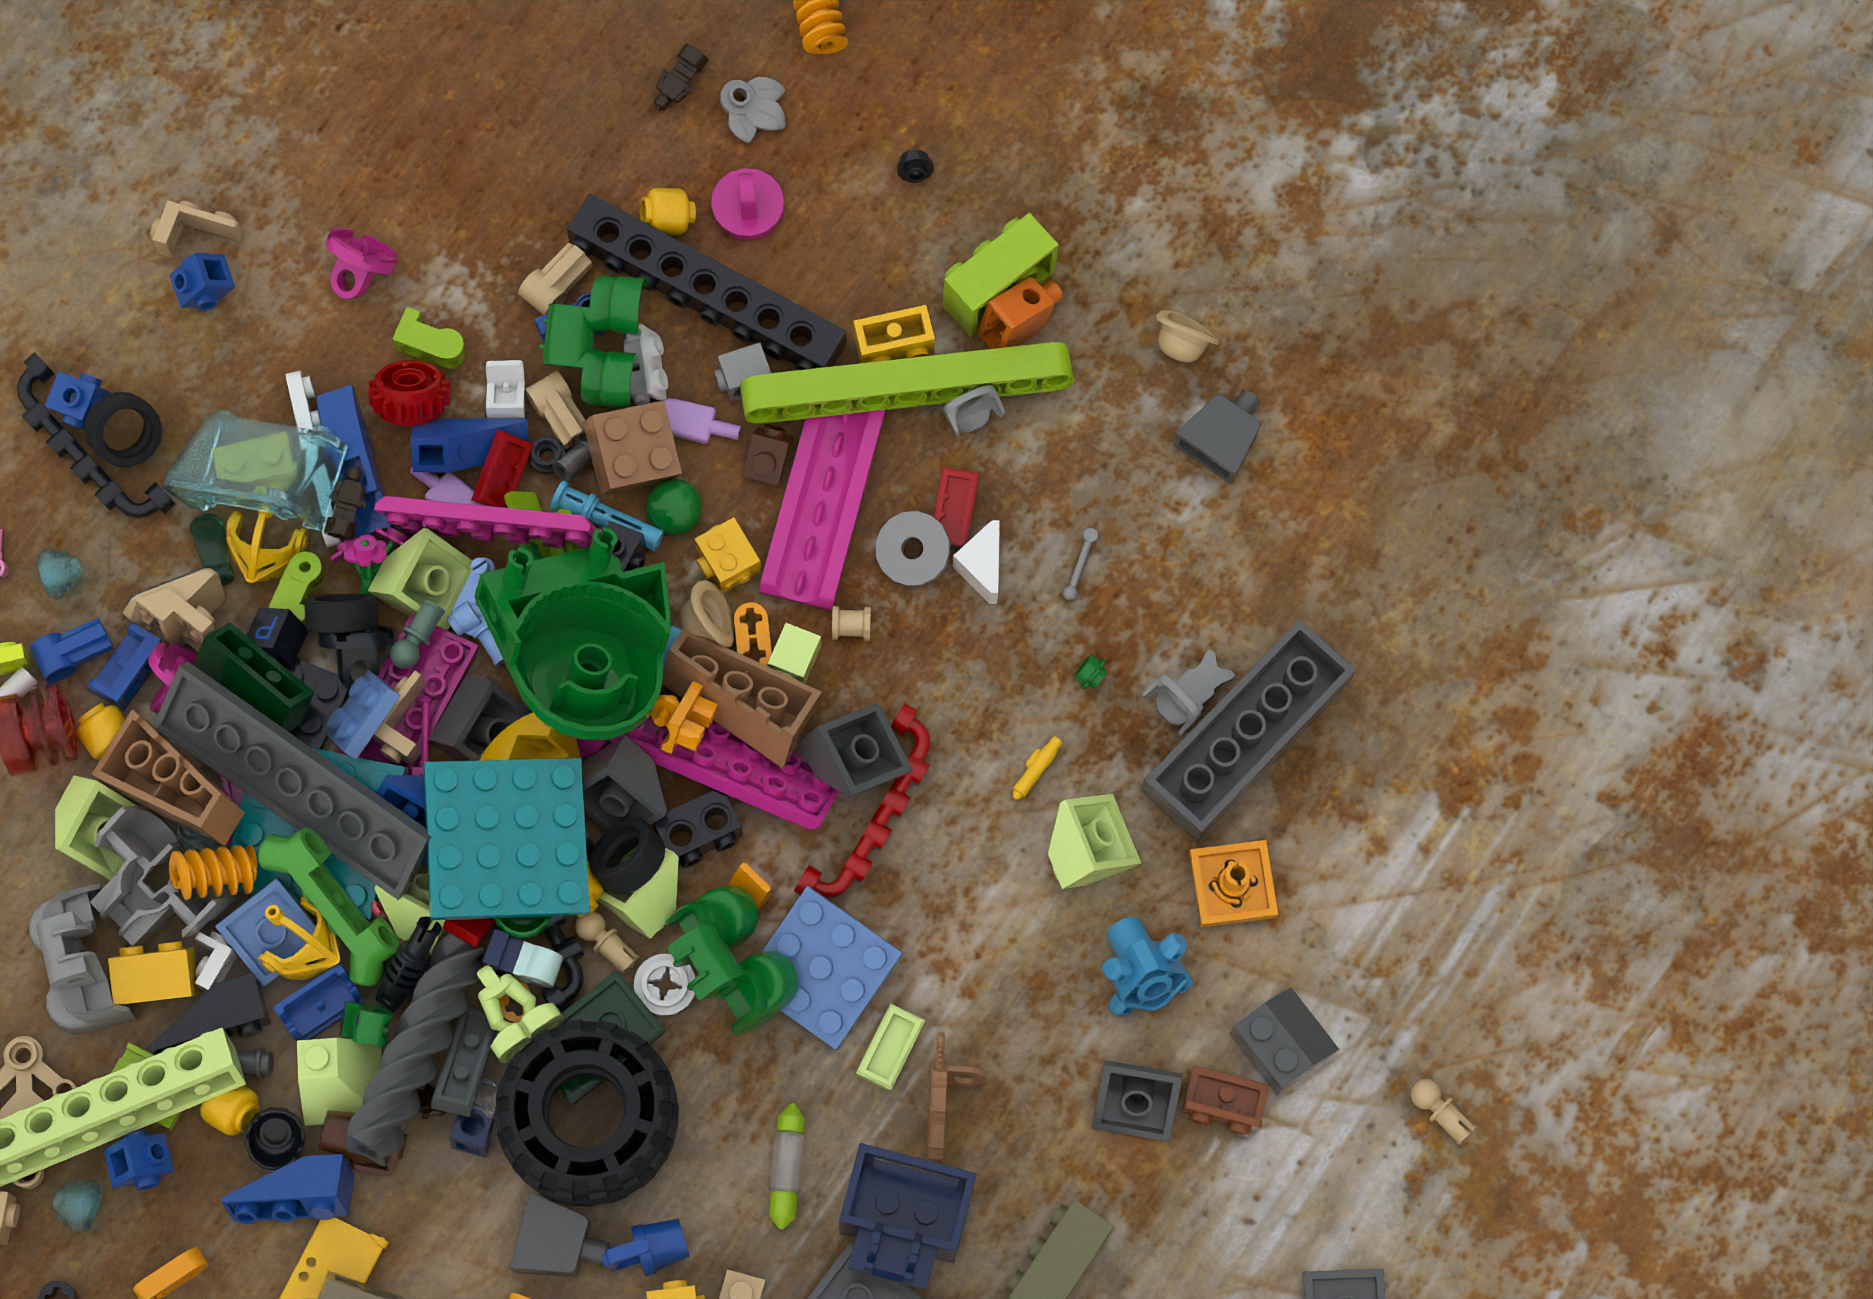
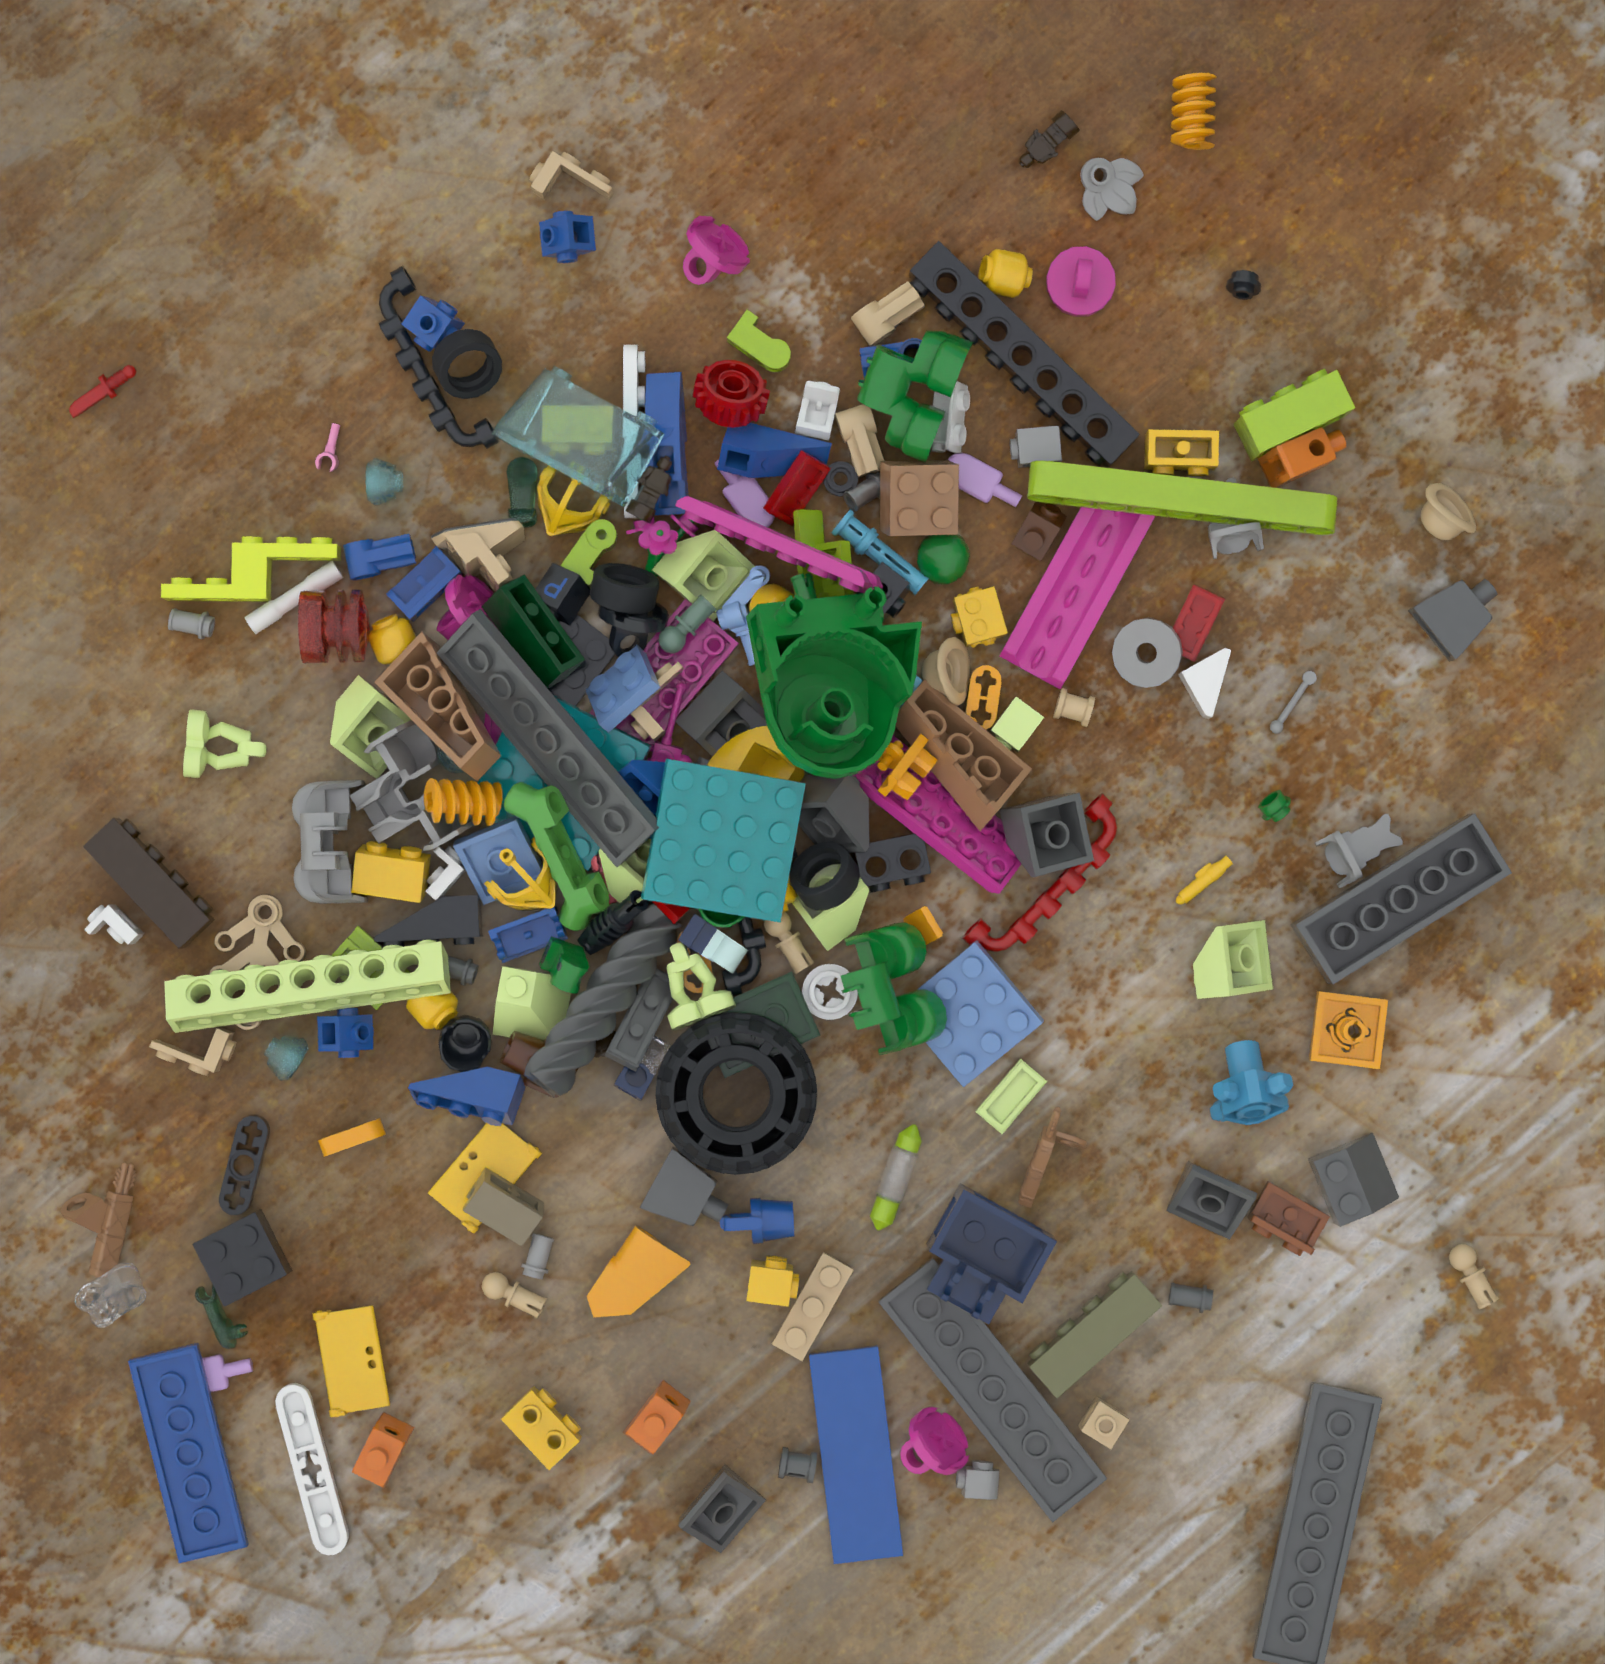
camera: 15 degrees right, 15 degrees up
none -> dark grey pin [1168,1283,1213,1313]

